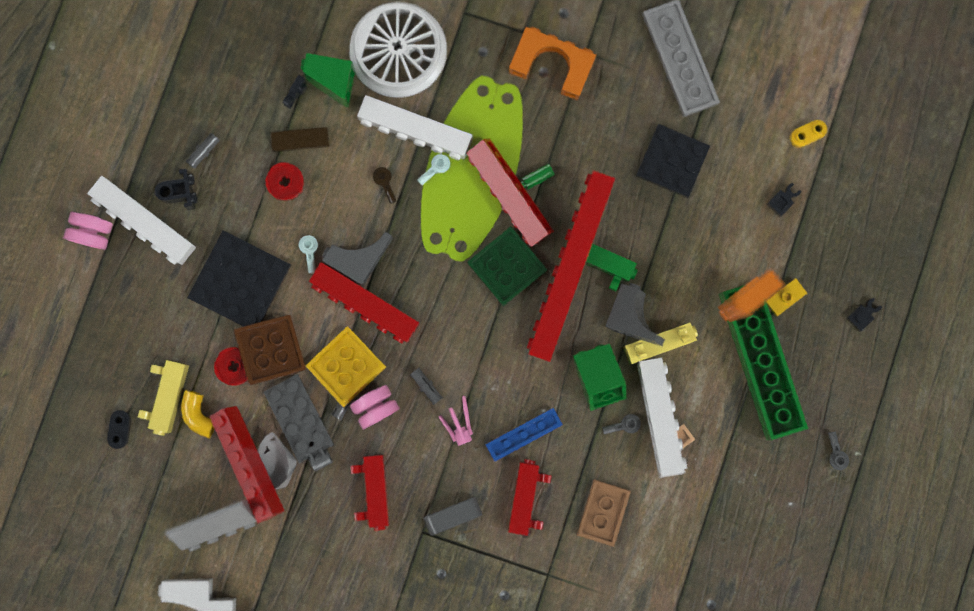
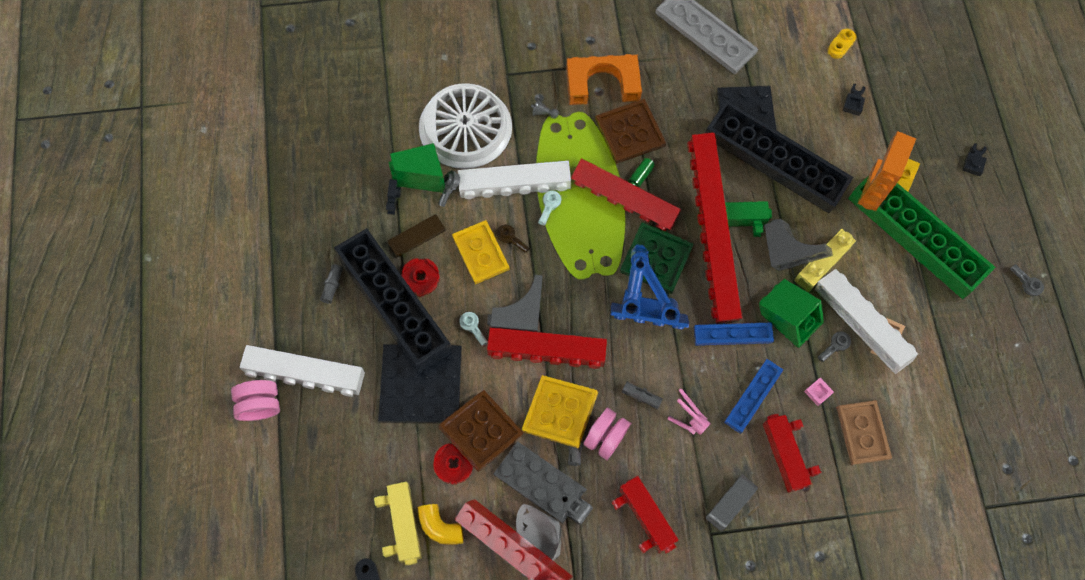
camera: 20 degrees left, 15 degrees down
black pin [155,169,198,210] -> none
none -> black brick [334,228,452,373]
none -> dark grey plate [438,170,460,207]
none -> yellow plate [452,220,510,285]
none -> dark grey piece [531,99,559,119]
none -> reddish brown plate [595,99,666,164]
none -> blue plate [610,244,689,329]
none -> blue plate [693,323,774,346]
none -> black brick [705,100,854,213]
none -> bright pink plate [804,378,834,406]

